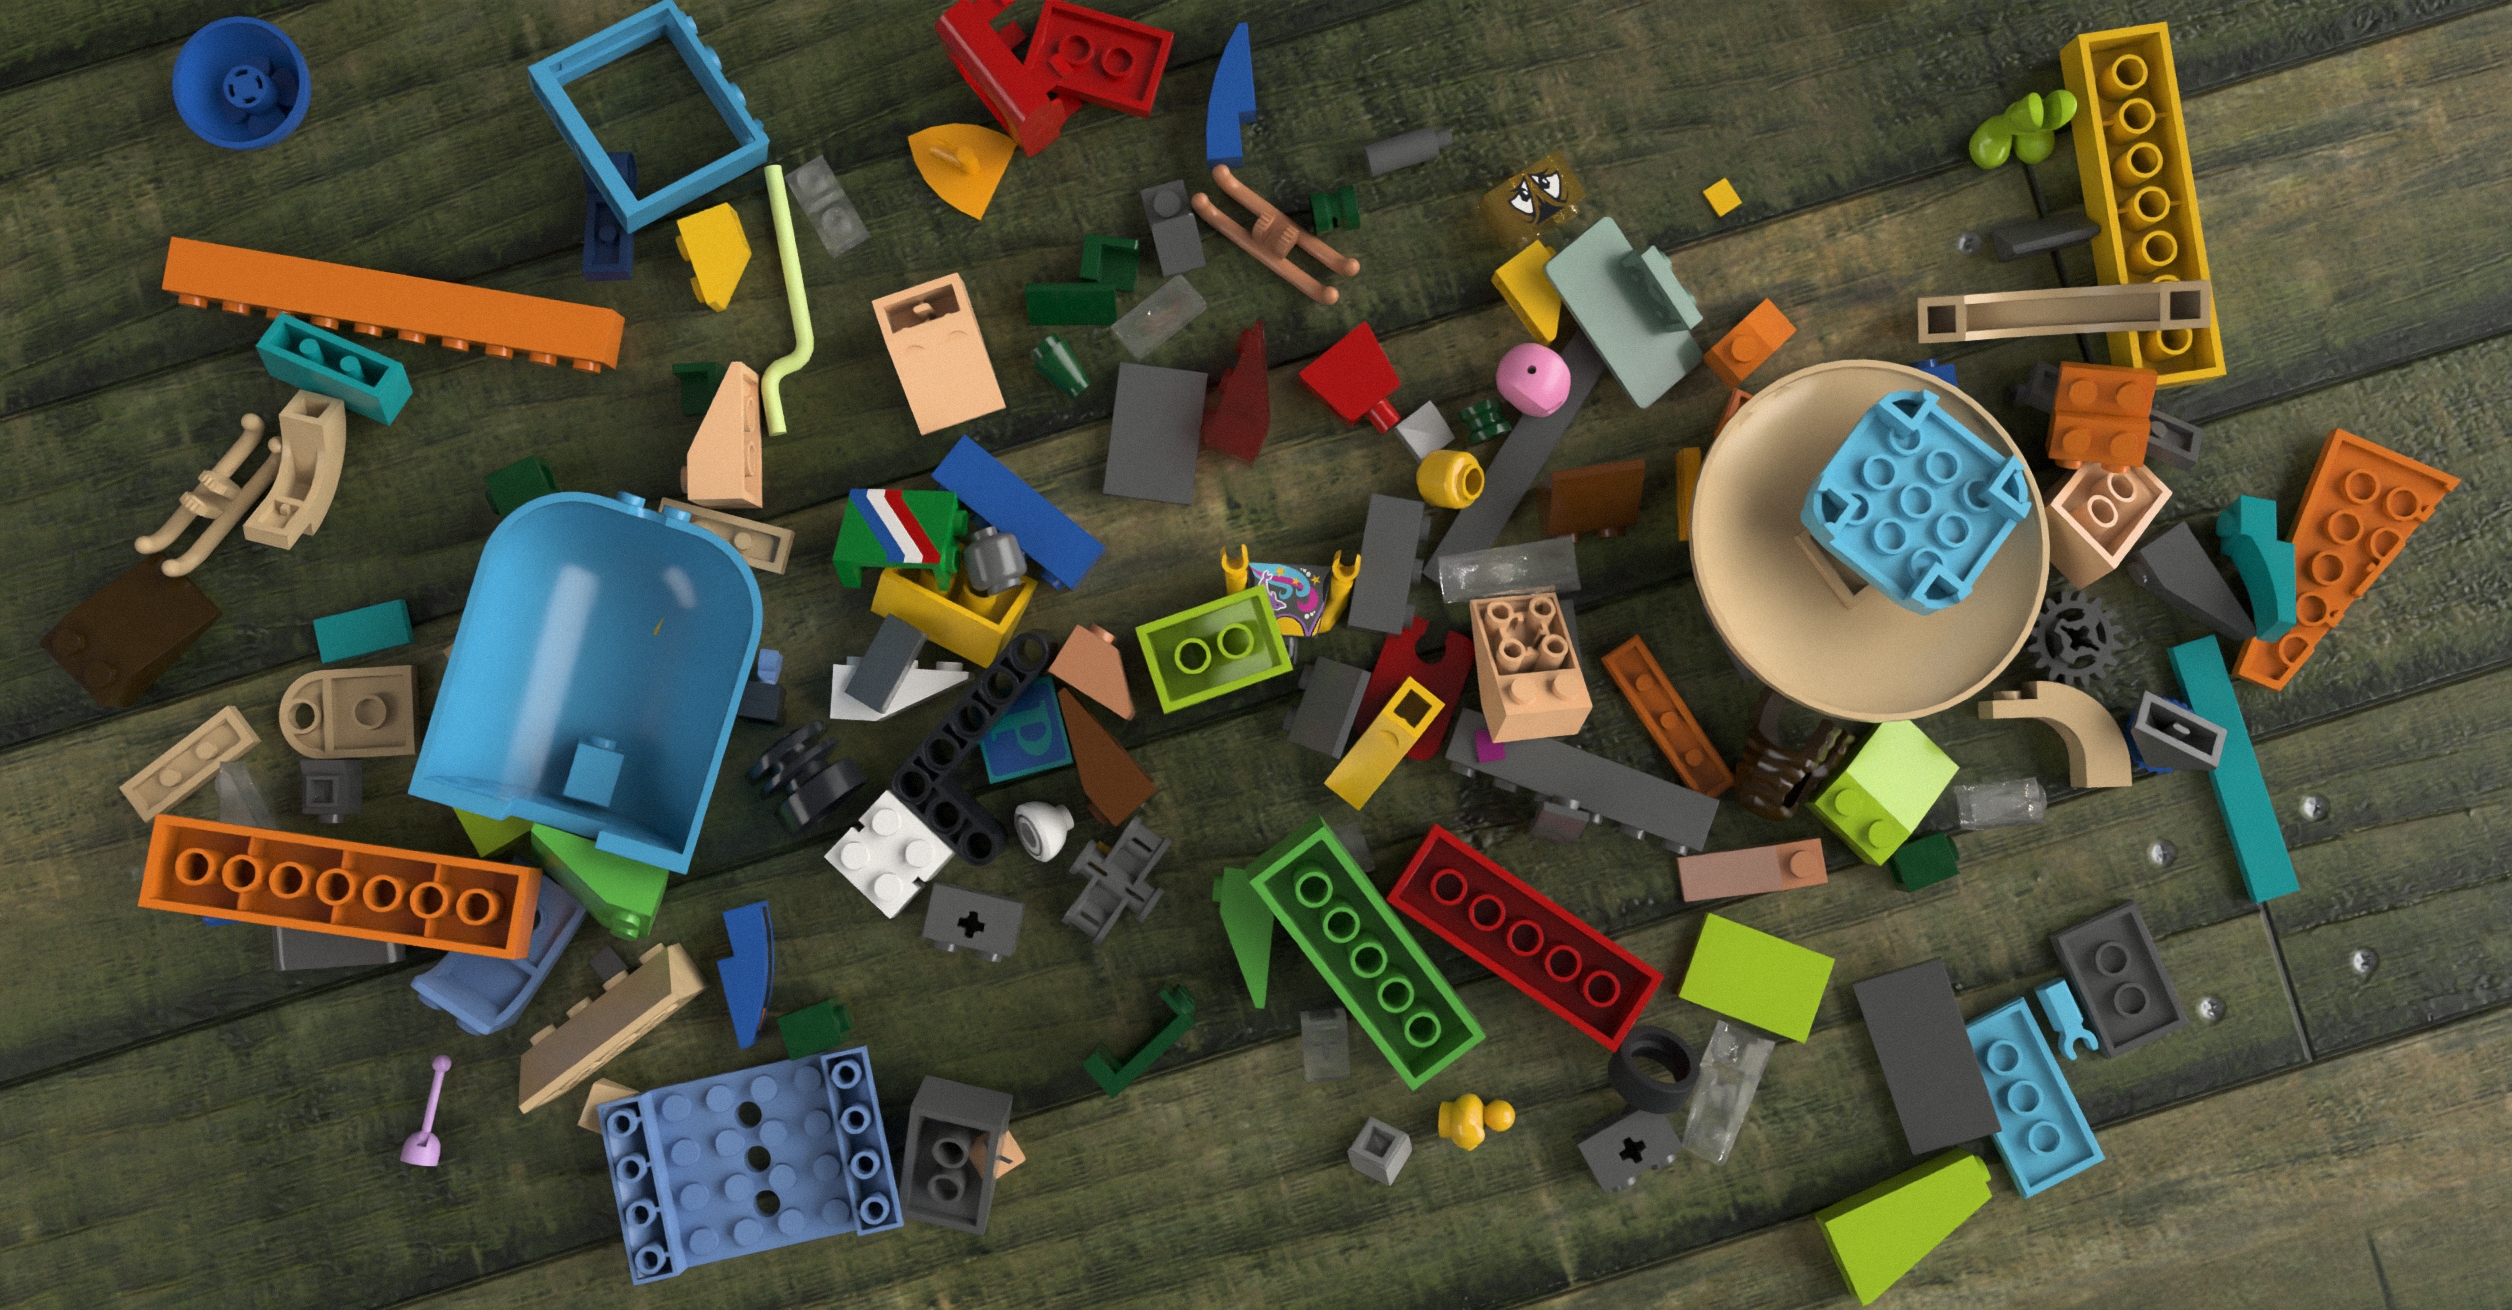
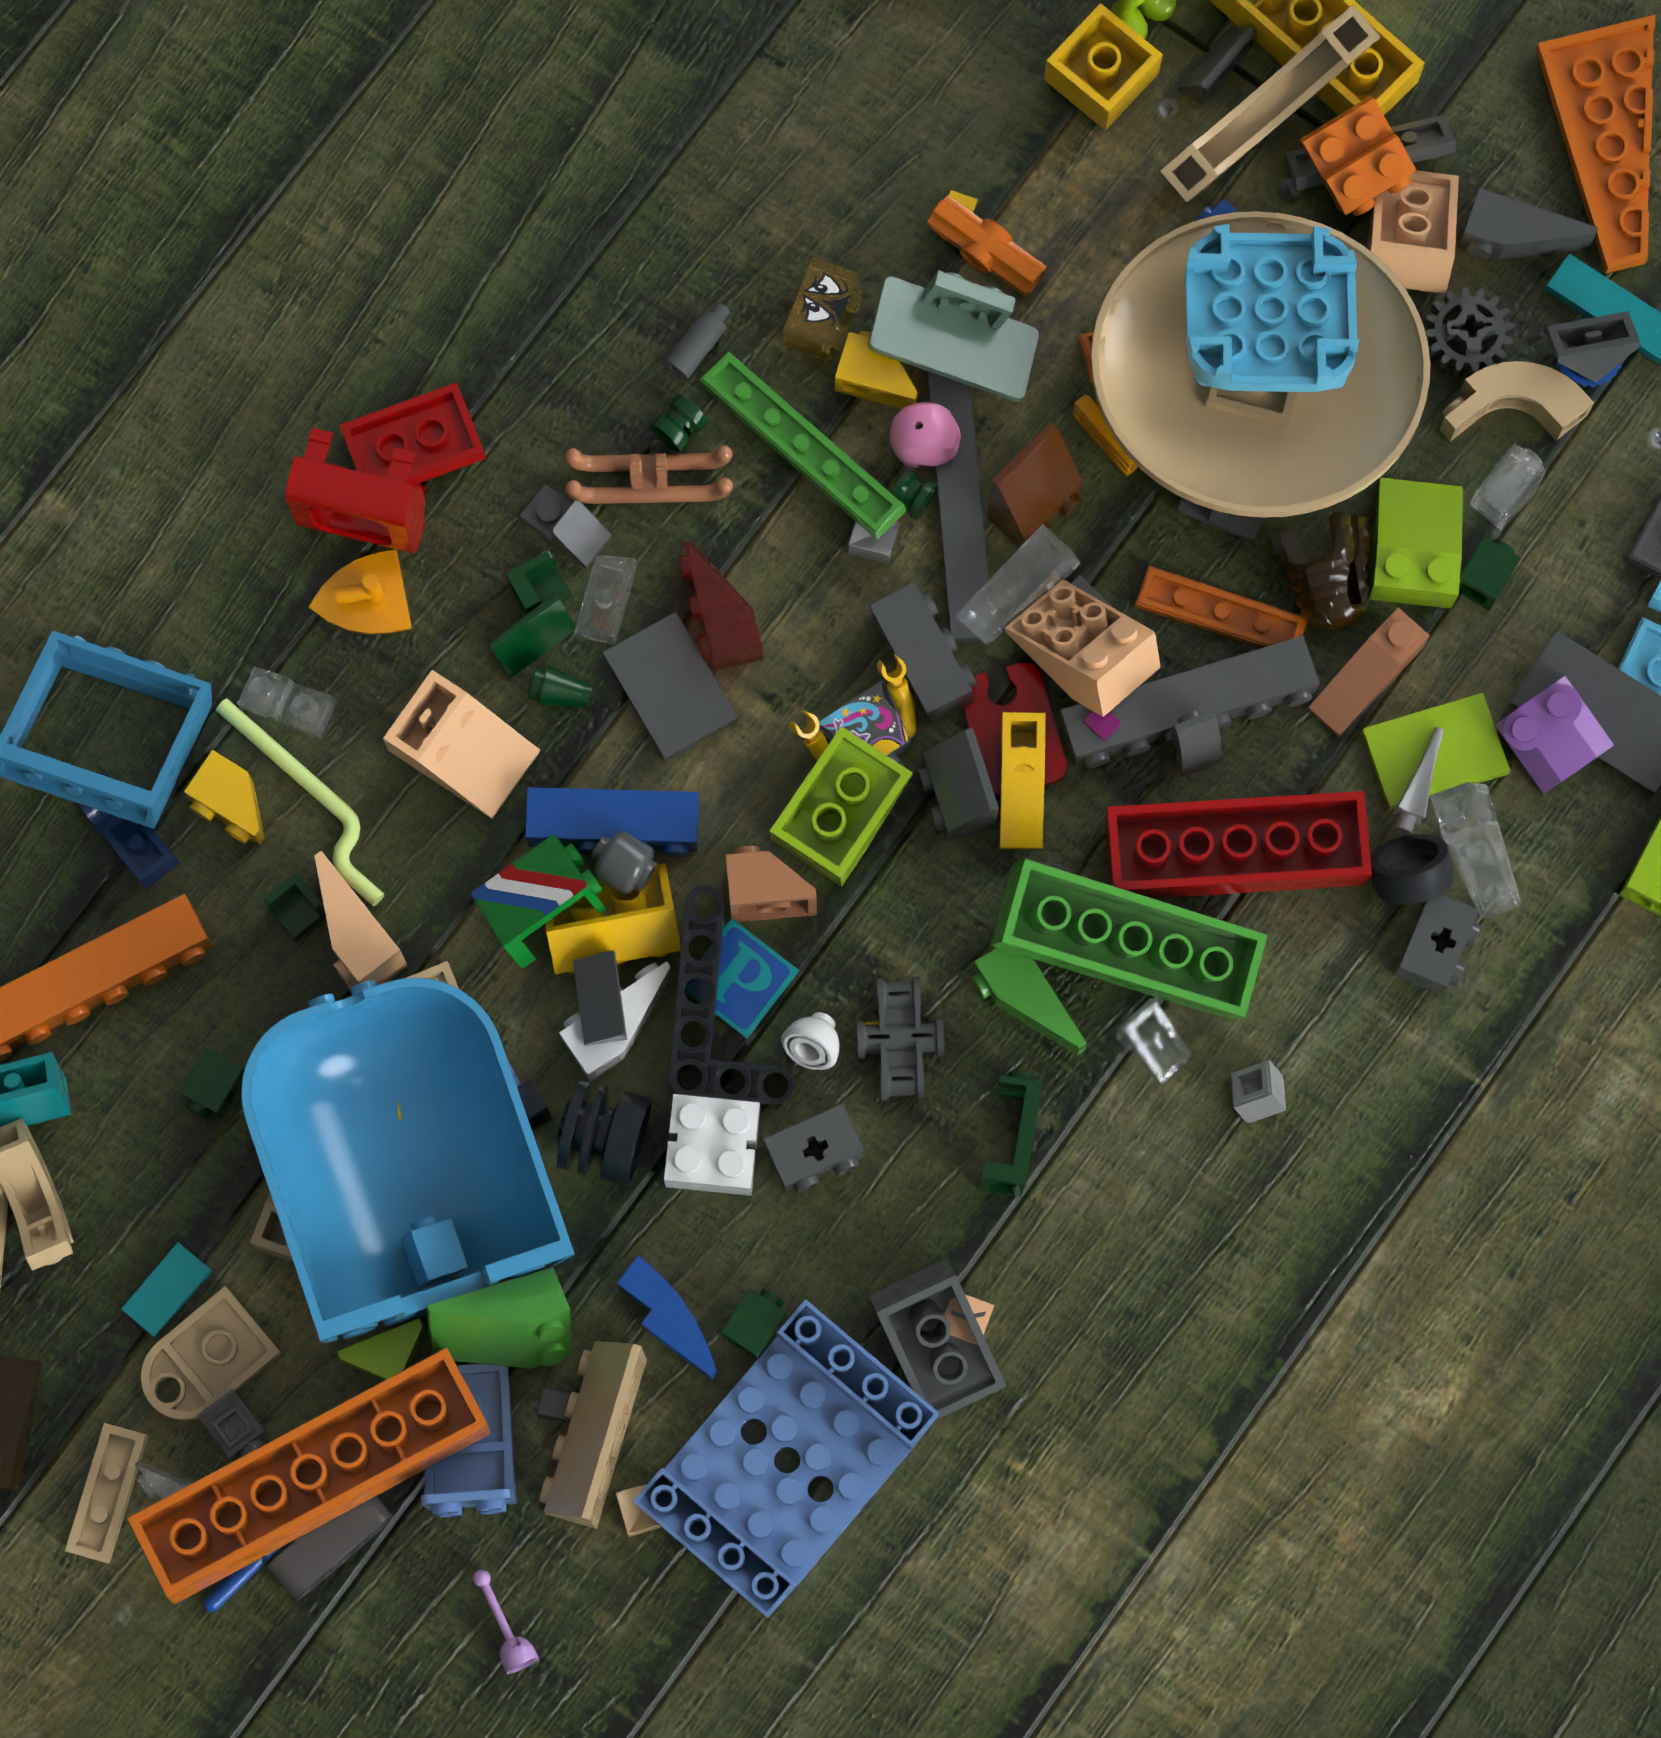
camera: 35 degrees left, 10 degrees down
reddish brown slope [1057,687,1160,827] -> none
blue slope [1206,23,1256,171] -> none
red torso [1298,321,1402,435] -> none
yellow head [1416,449,1485,509] -> none
yellow animal [1438,1093,1515,1151] -> none
orange slope [1702,298,1797,390] -> none
teal slope [2216,495,2297,643] -> none
none -> bright green tile [699,351,906,540]
none -> orange piece [927,195,1047,298]
none -> yellow brick [1044,3,1163,131]
none -> light grey piece [1392,727,1444,835]
none -> medium lavender slope [1495,676,1614,794]

